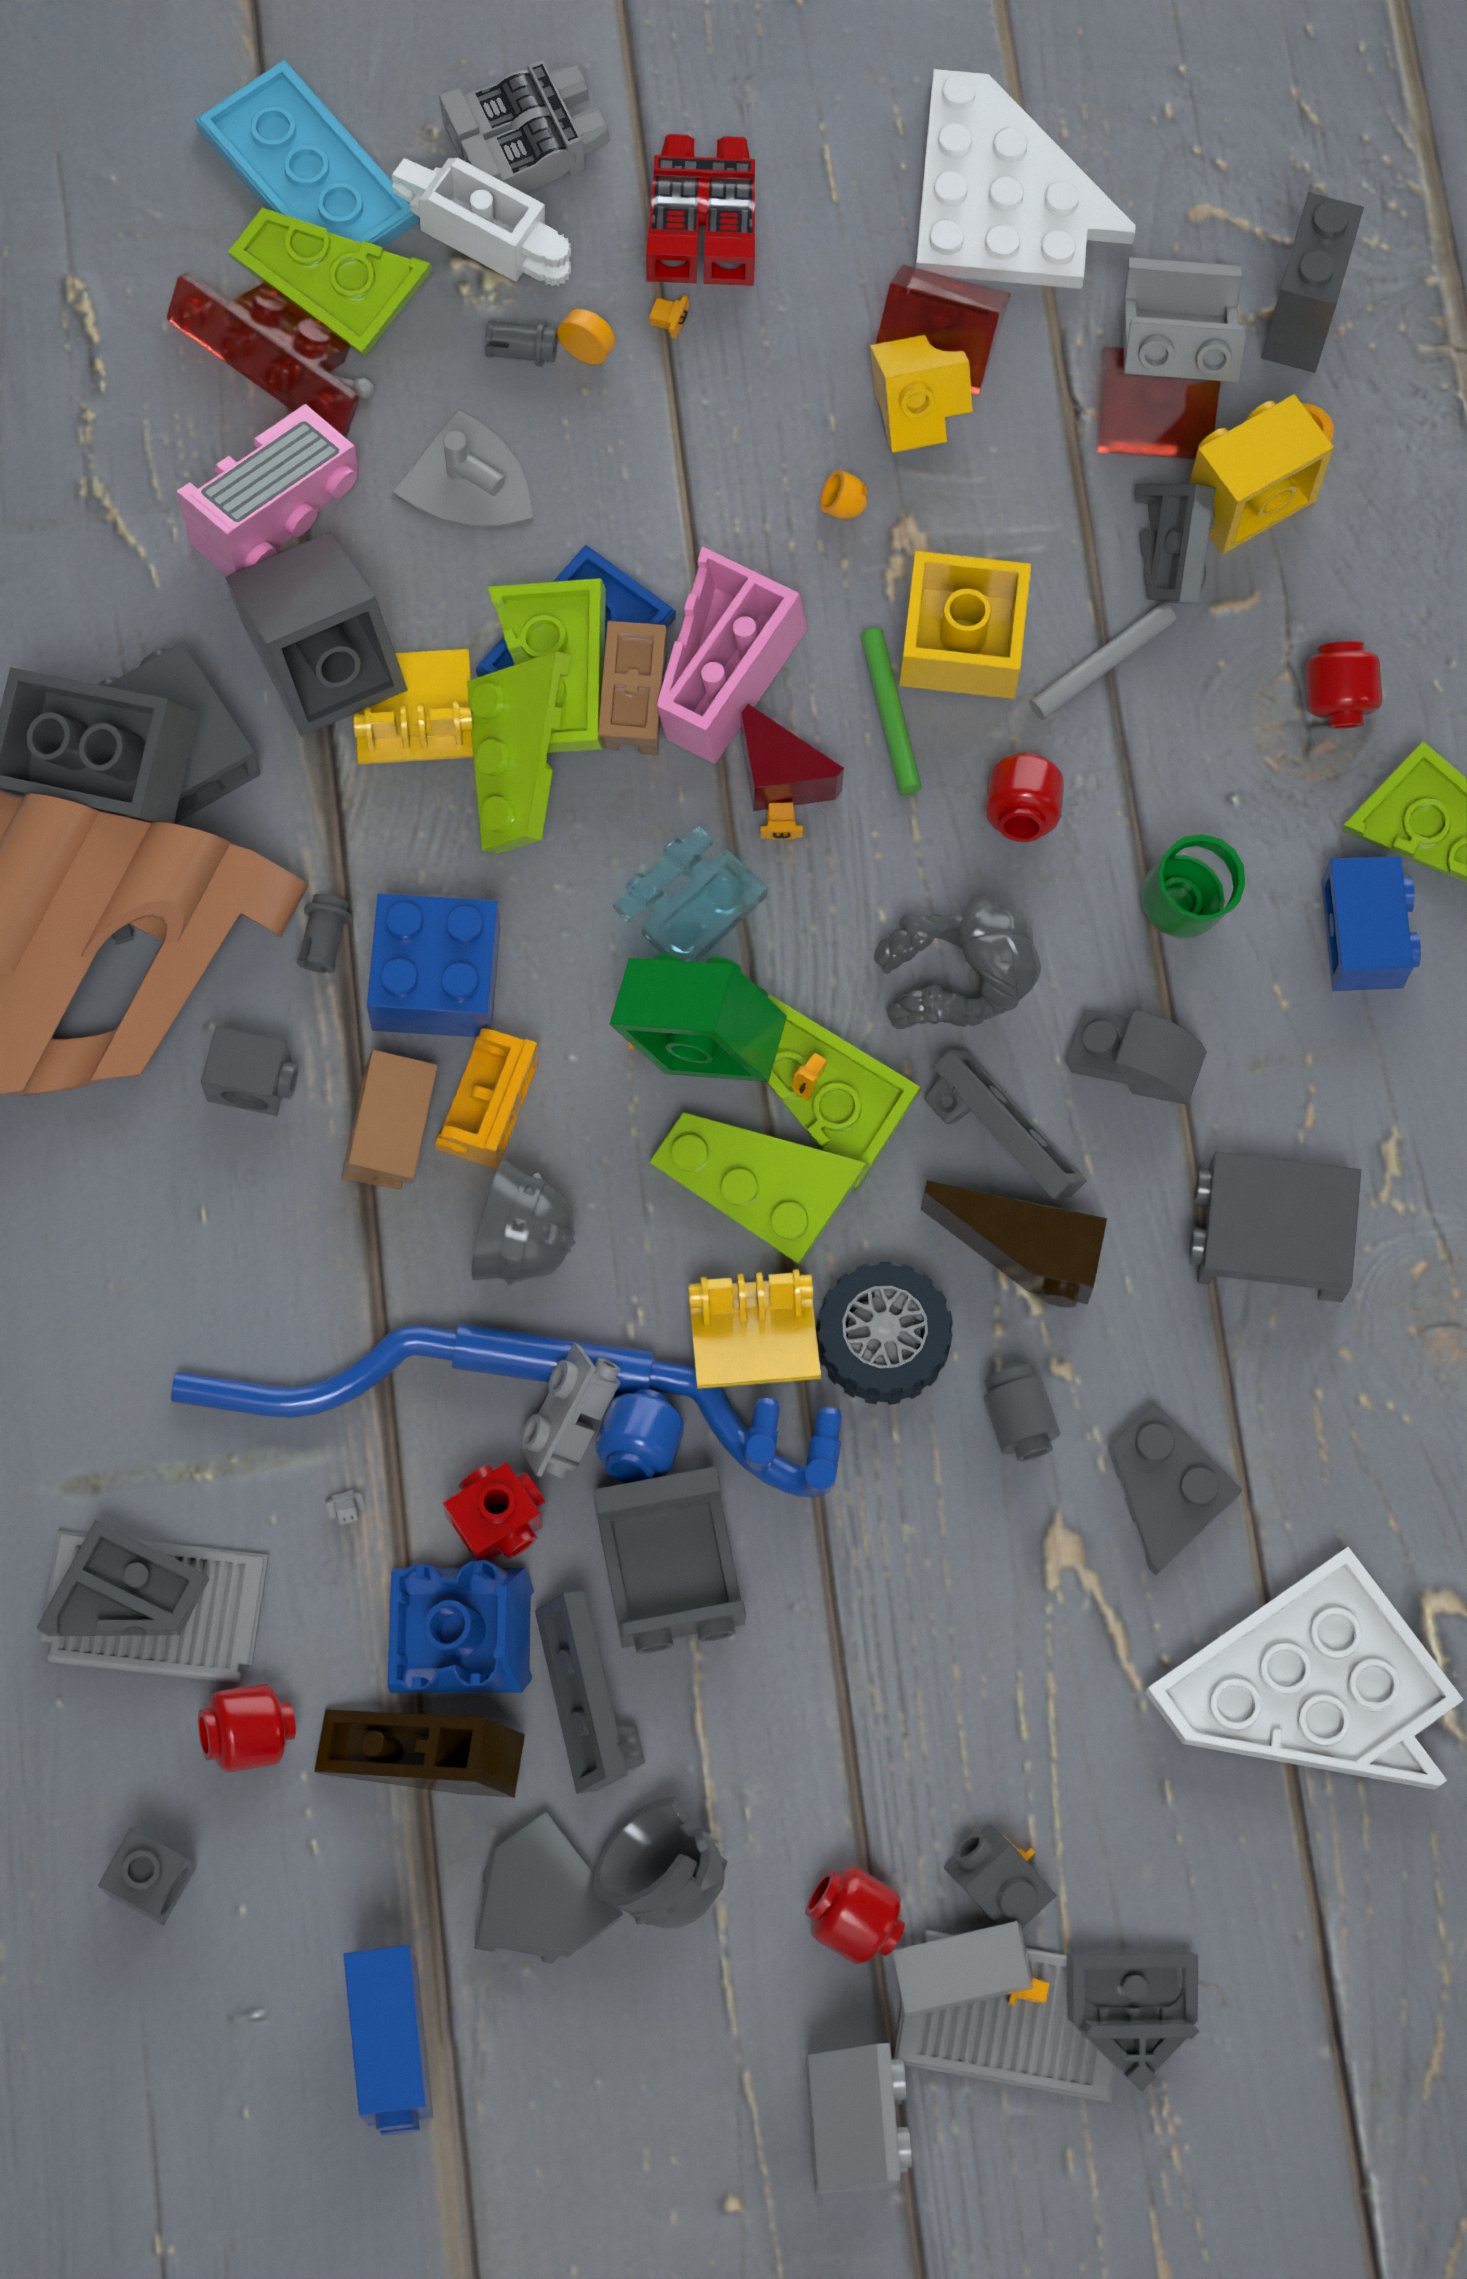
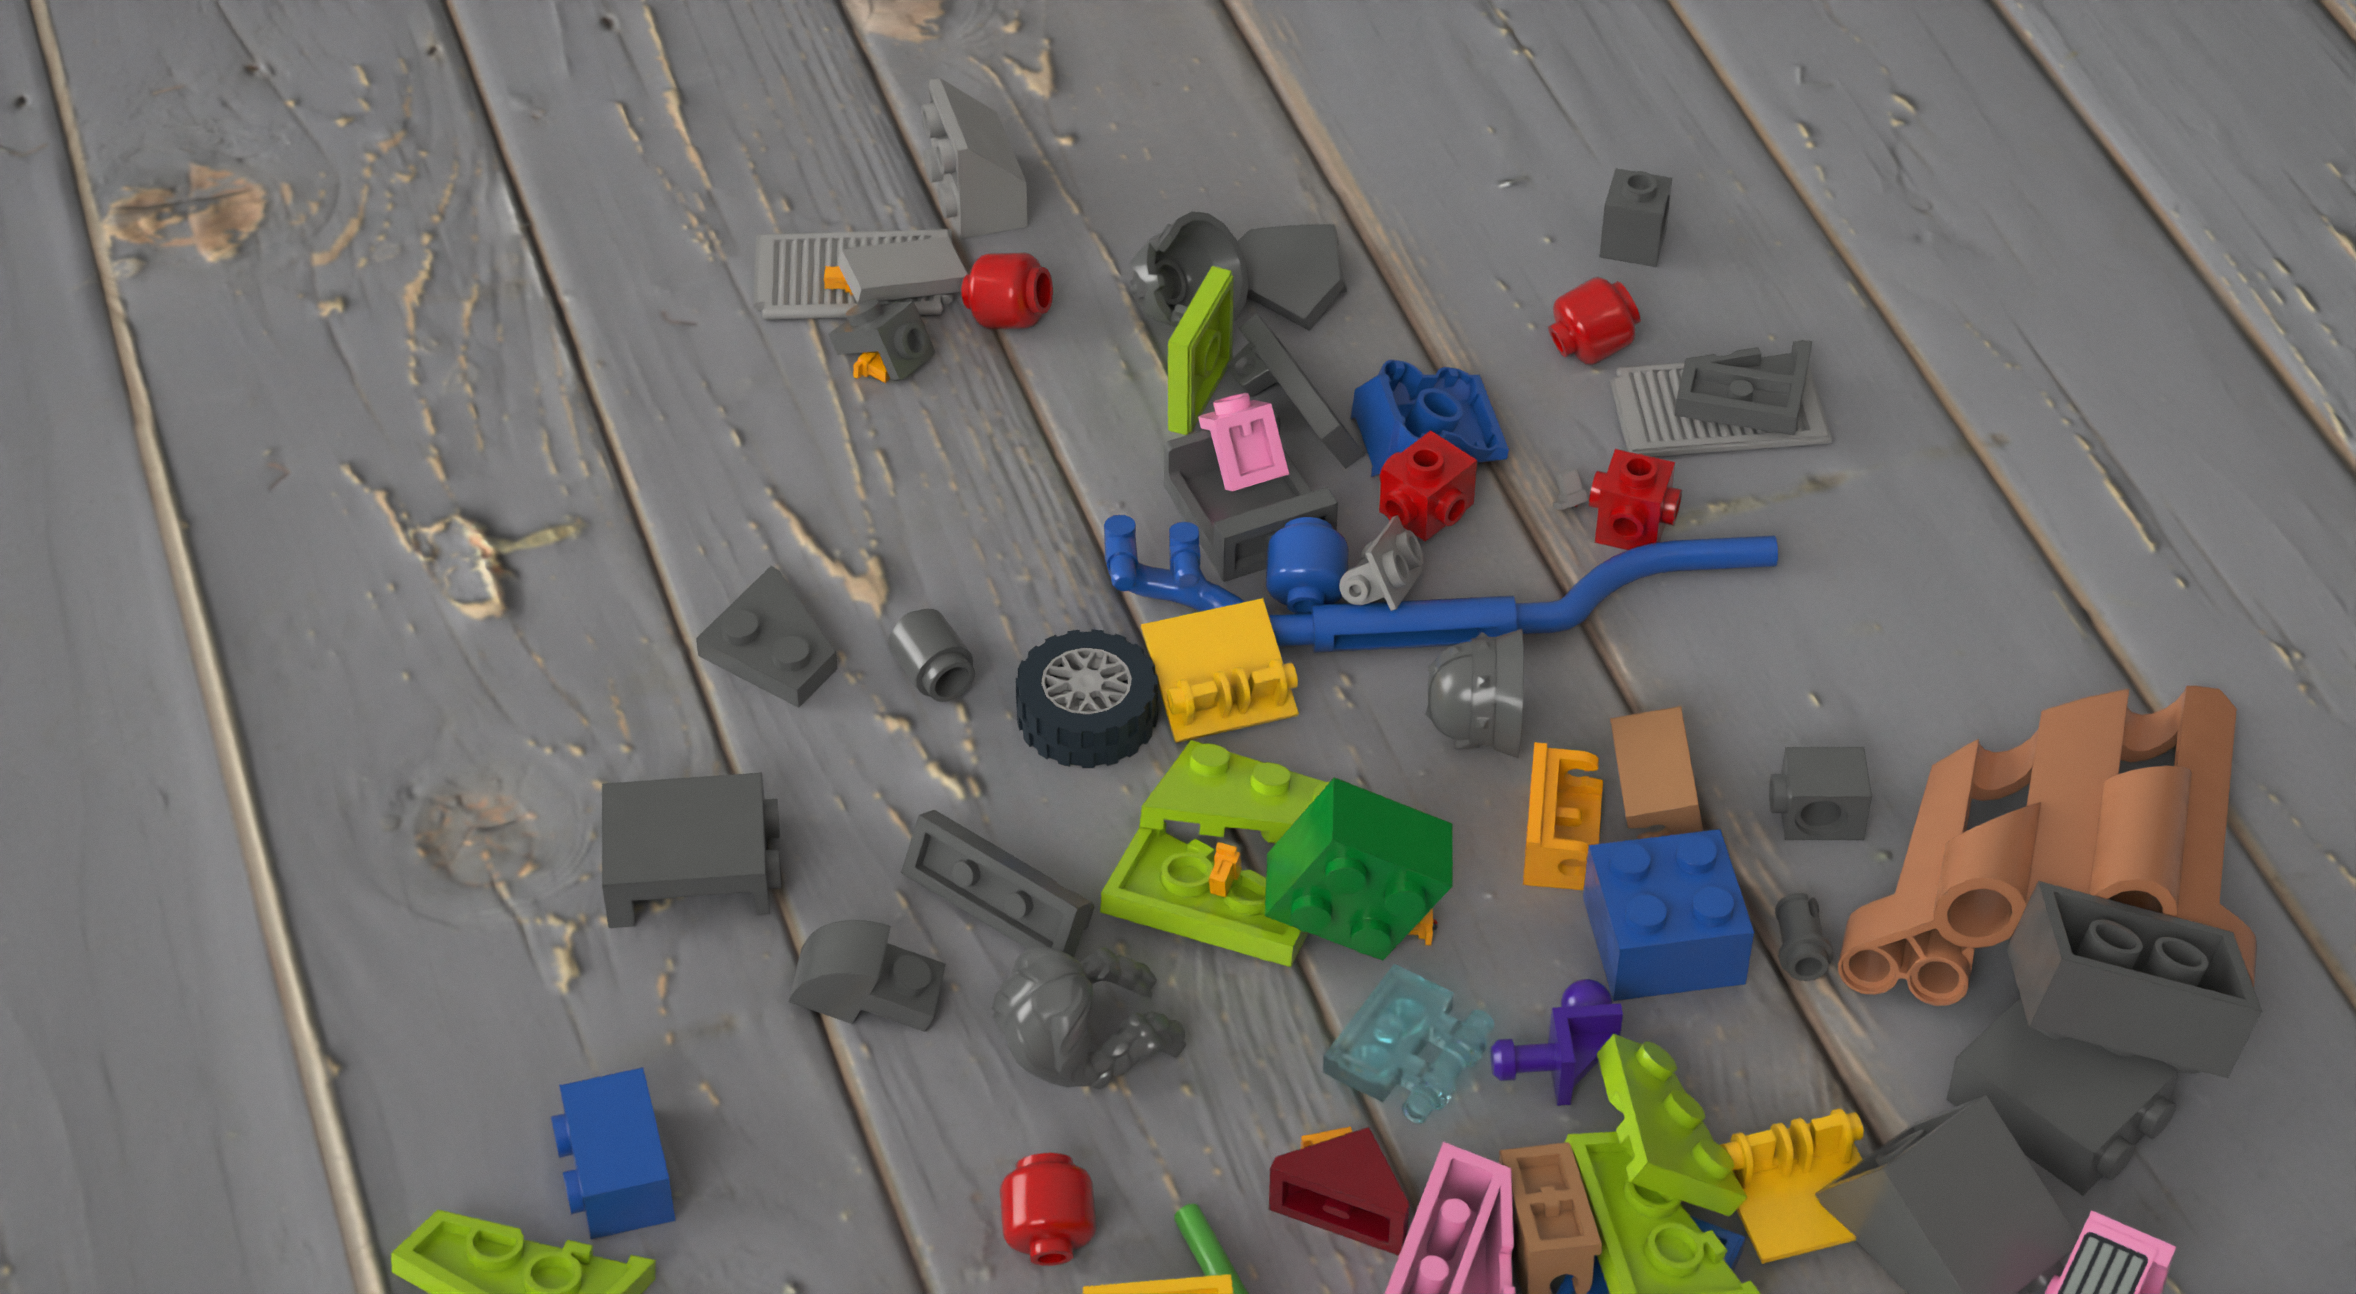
camera: 170 degrees right, 25 degrees down
dark brown slope [314,1709,525,1798] -> none
blue brick [343,1945,433,2135] -> none
dark brown slope [921,1180,1107,1307] -> none
dark grey slope [1067,1952,1199,2091] -> none
green helmet [1141,834,1245,938] -> none
white wing [1145,1547,1464,1790] -> none
none -> lime tile [1168,266,1234,435]
none -> bright pink bracket [1198,393,1289,492]
none -> dark purple piece [1490,979,1623,1106]
none -> red brick [1589,449,1682,550]

